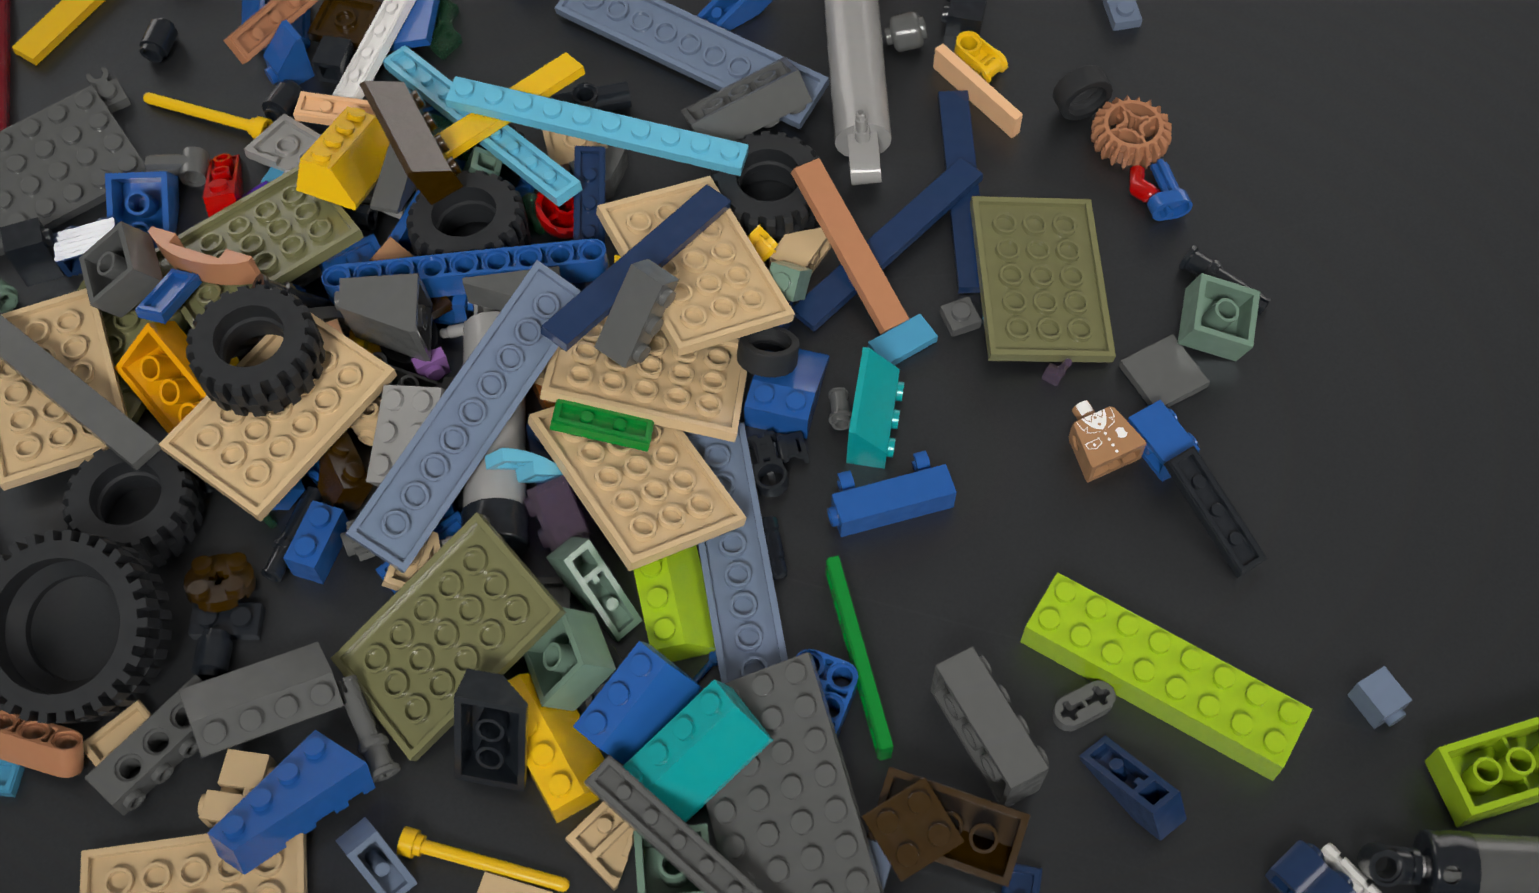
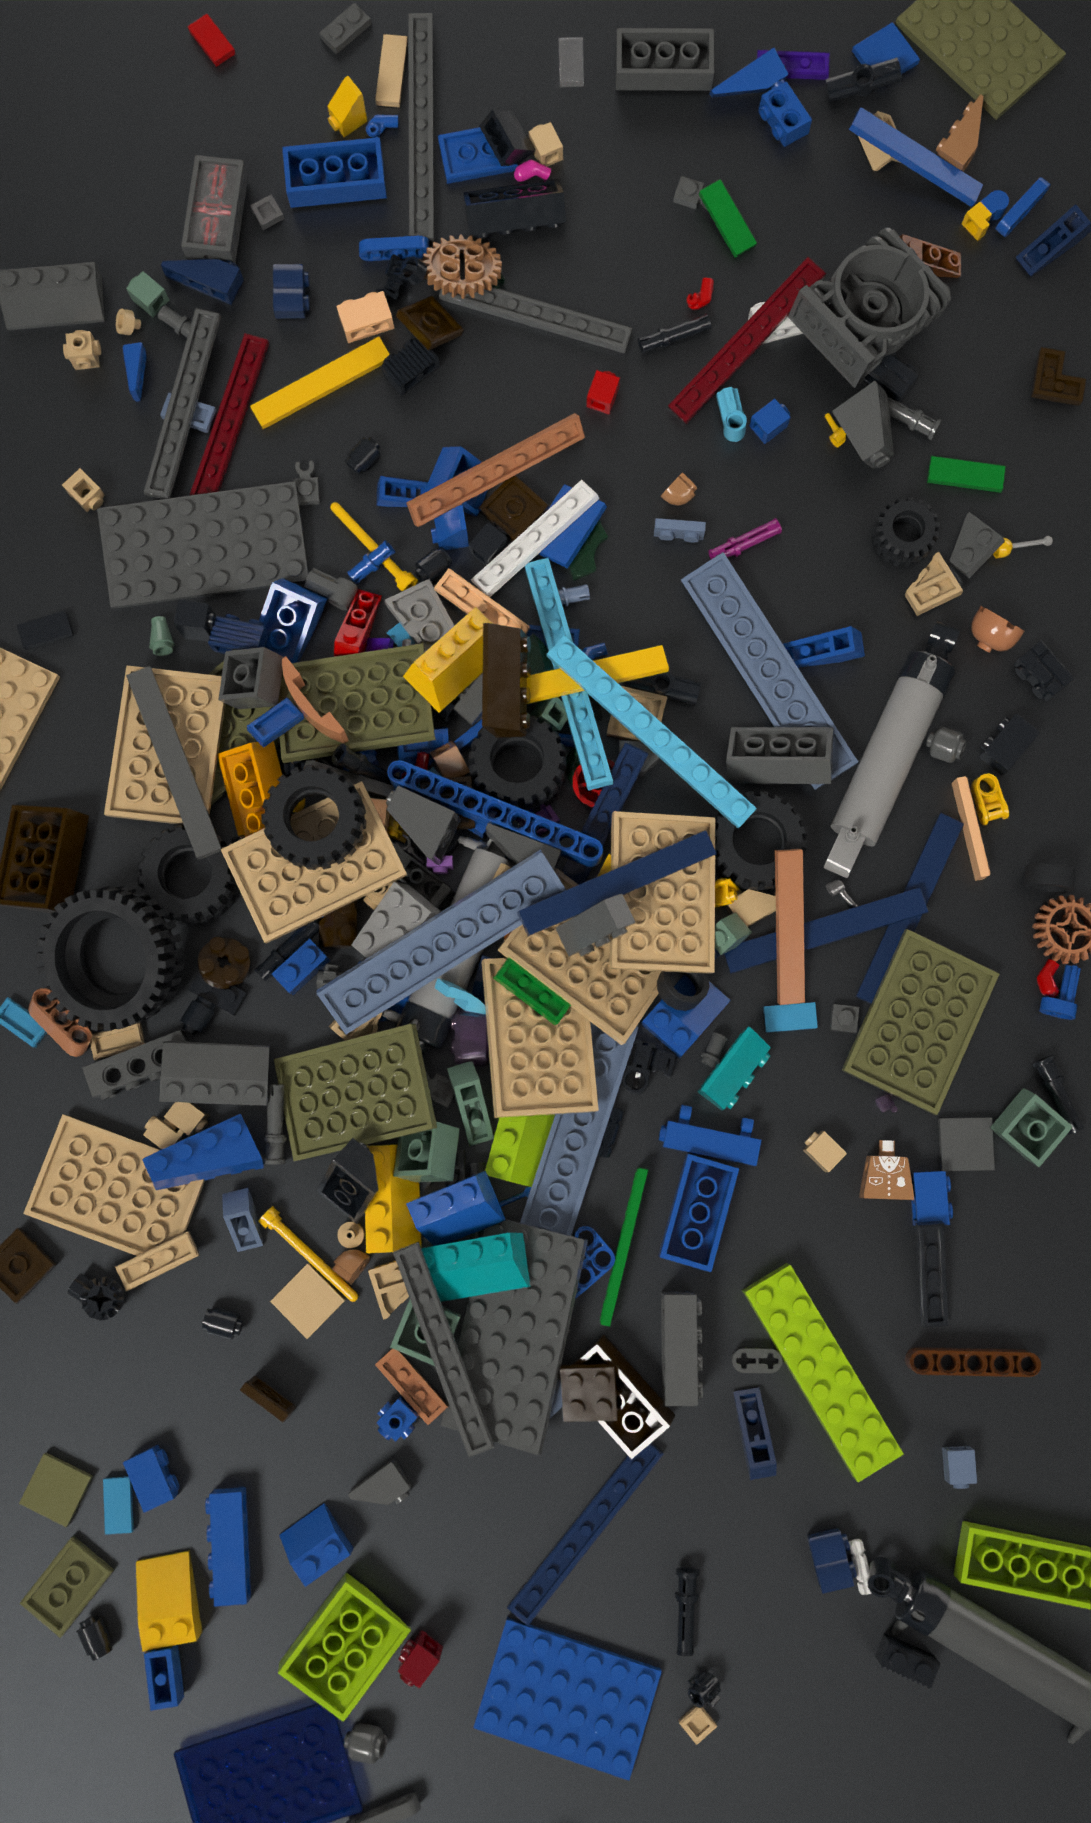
camera: 30 degrees right, 20 degrees up
none -> medium nougat piece [332,1249,370,1285]
none -> tan tile [338,1221,365,1248]
none -> blue pin [347,540,395,584]
none -> blue slope [376,476,428,507]
none -> sand blue pin [558,584,590,607]
none -> blue brick [658,1154,739,1272]
none -> tan brick [803,1131,847,1172]
none -> flat silver hand [826,880,858,908]
none -> reddish brown beam [905,1347,1041,1377]

